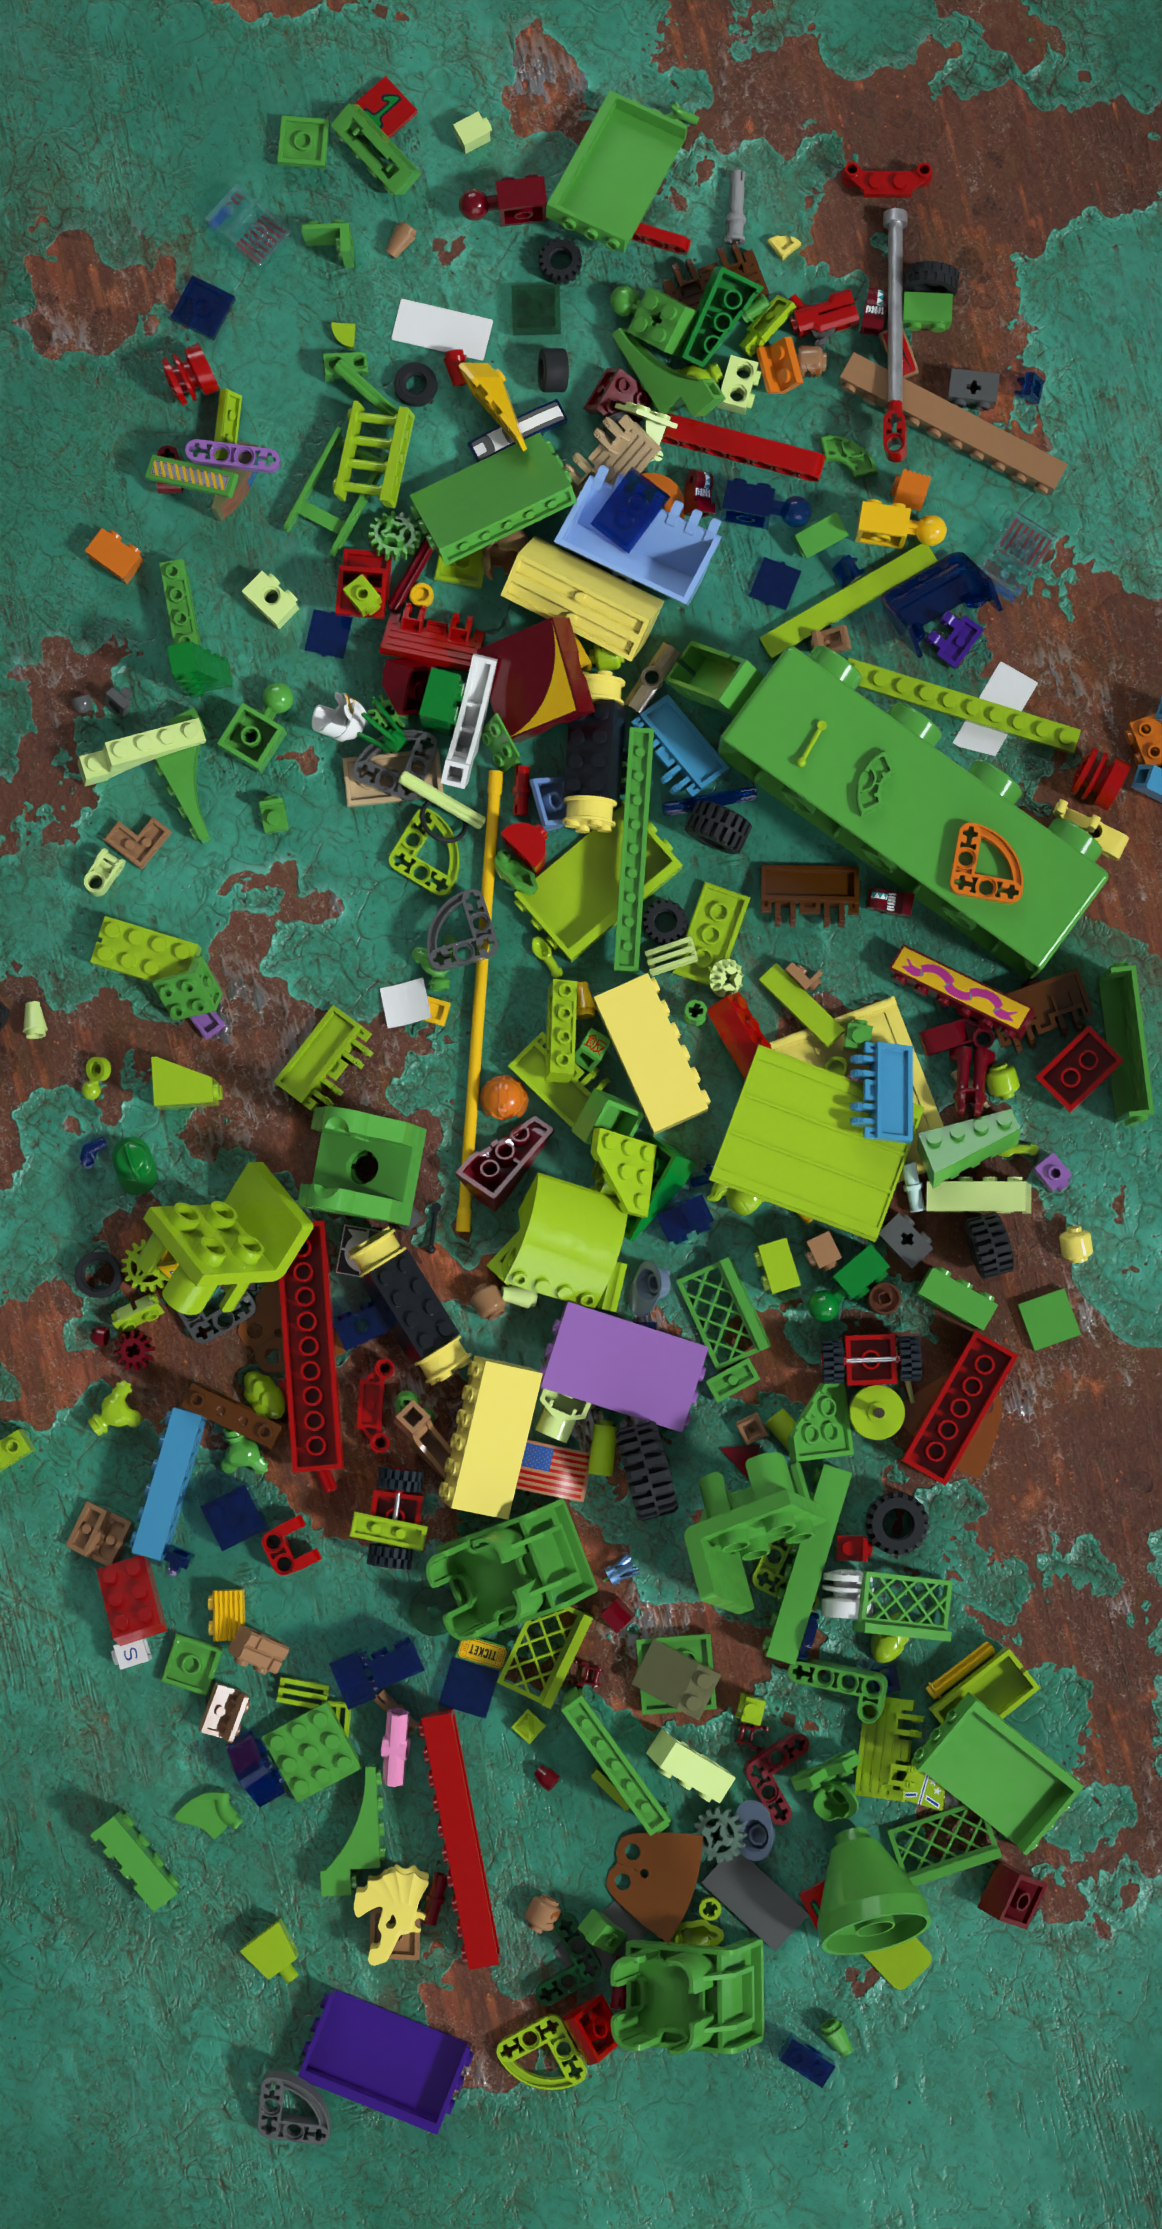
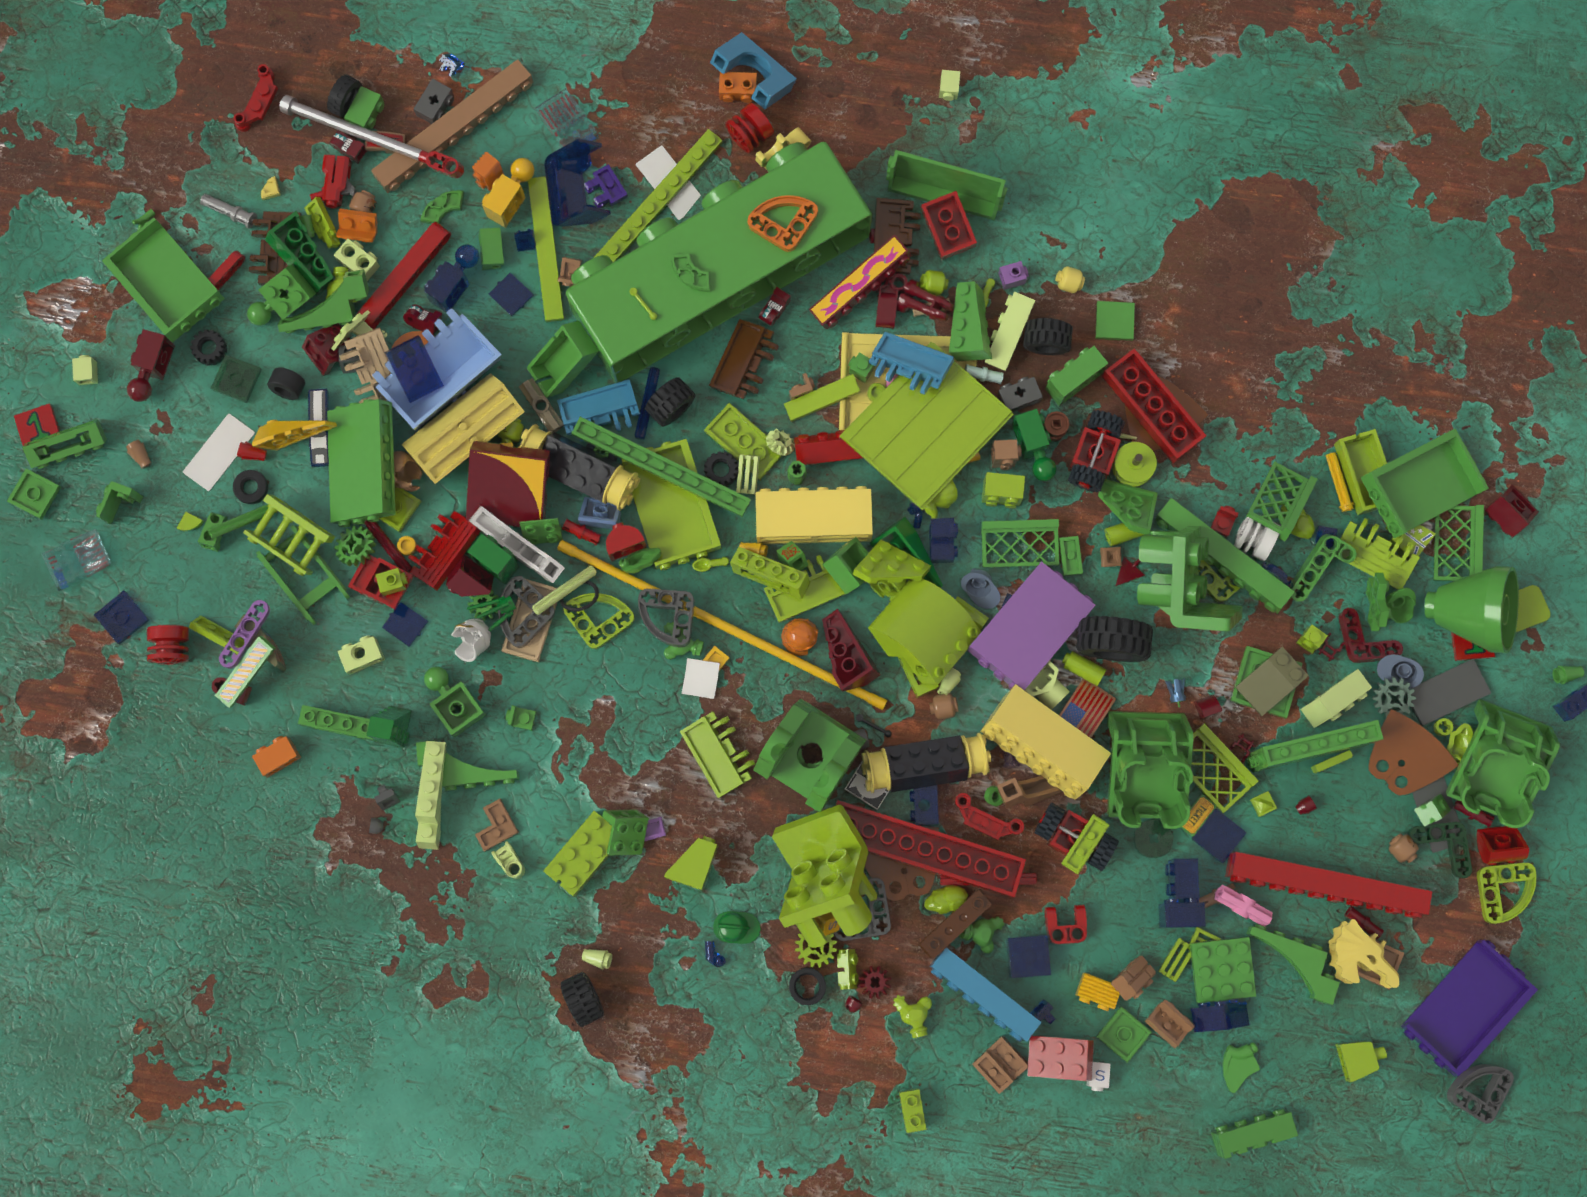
camera: 75 degrees left, 5 degrees down
lime plate [81,1057,111,1100] -> none
black tyre [865,1491,929,1555] -> none

